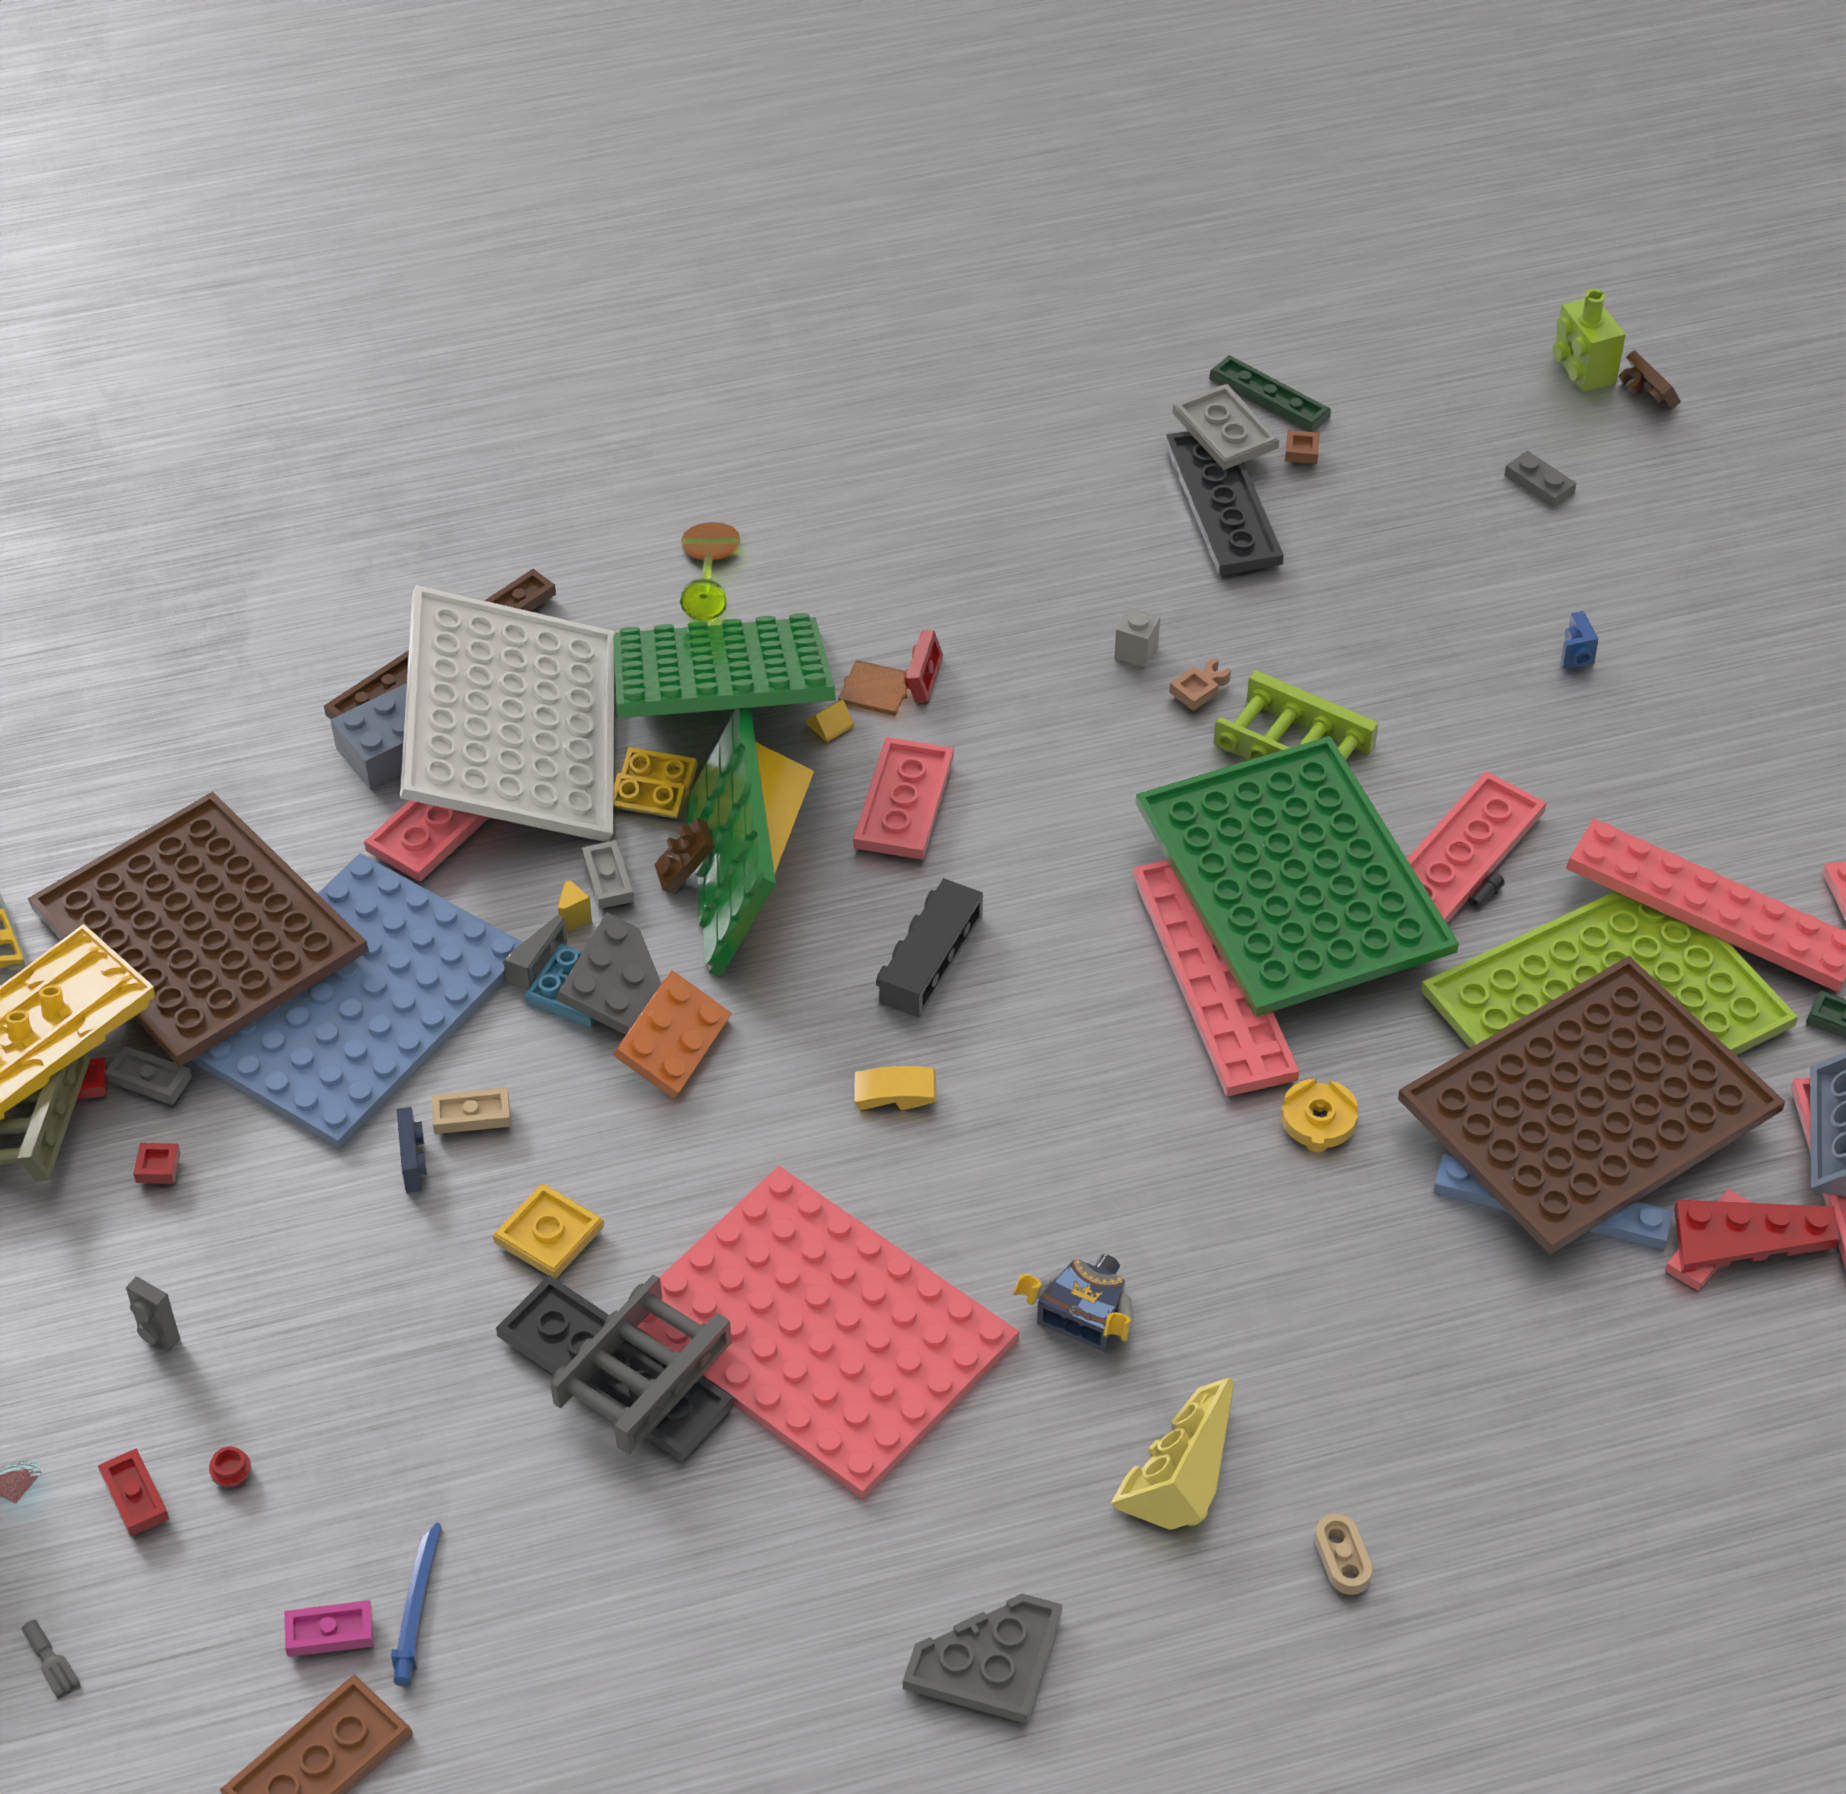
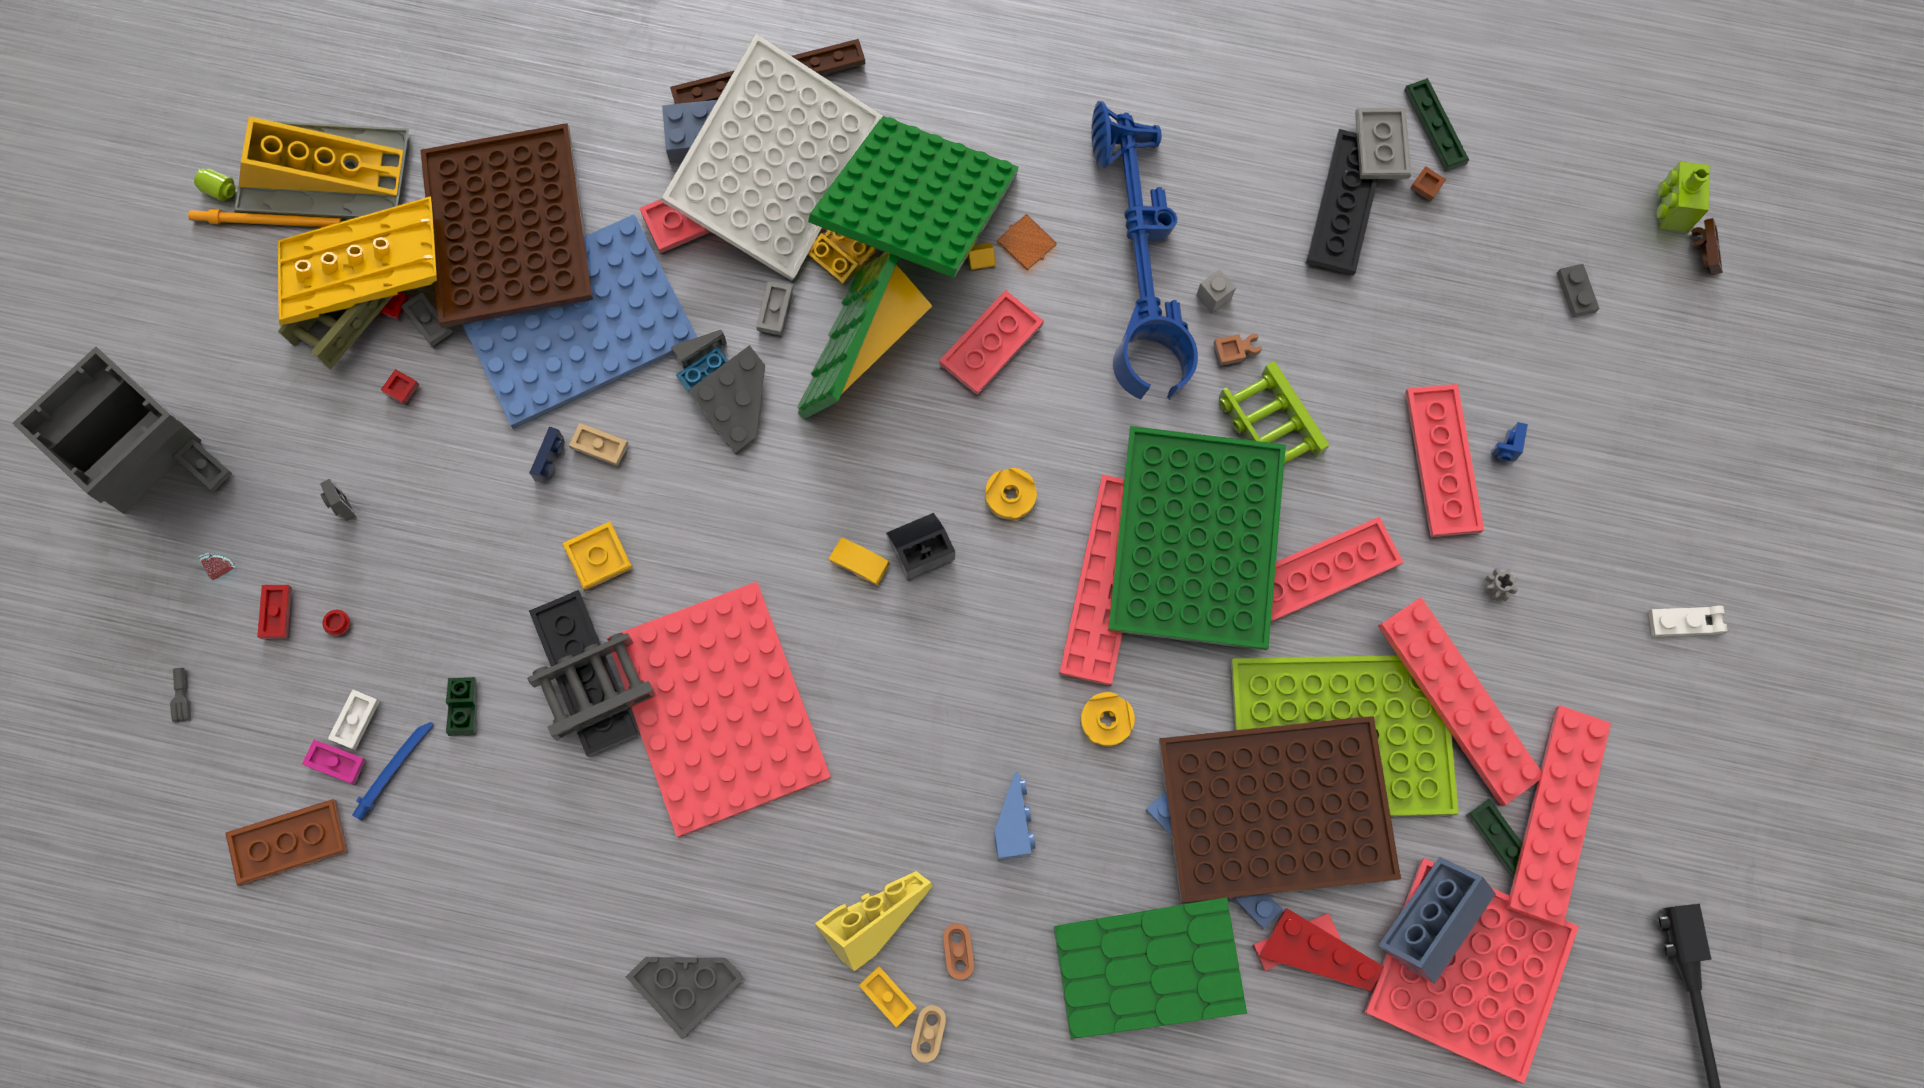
camera: 25 degrees right, 25 degrees up
yellow slope [558,881,592,932] -> none
orange plate [612,970,732,1099] -> none
reddish brown plate [654,818,715,894] -> none
clear neon green piece [680,522,741,621] -> none
black brick [876,878,983,1018] -> none
red plate [904,630,943,703] -> none
torso [1012,1254,1135,1352] -> none
black piece [1468,872,1505,909] -> none
none -> white plate [328,689,380,750]
none -> dark green slope [446,677,477,736]
none -> yellow plate [858,966,917,1028]
none -> black slope [886,513,955,580]
none -> nougat plate [943,923,974,980]
none -> yellow plate [985,468,1037,521]
none -> medium blue slope [994,772,1035,861]
none -> green piece [1054,897,1247,1039]
none -> blue piece [1091,101,1198,400]
none -> coral plate [1405,384,1484,538]
none -> light grey gear [1484,568,1518,601]

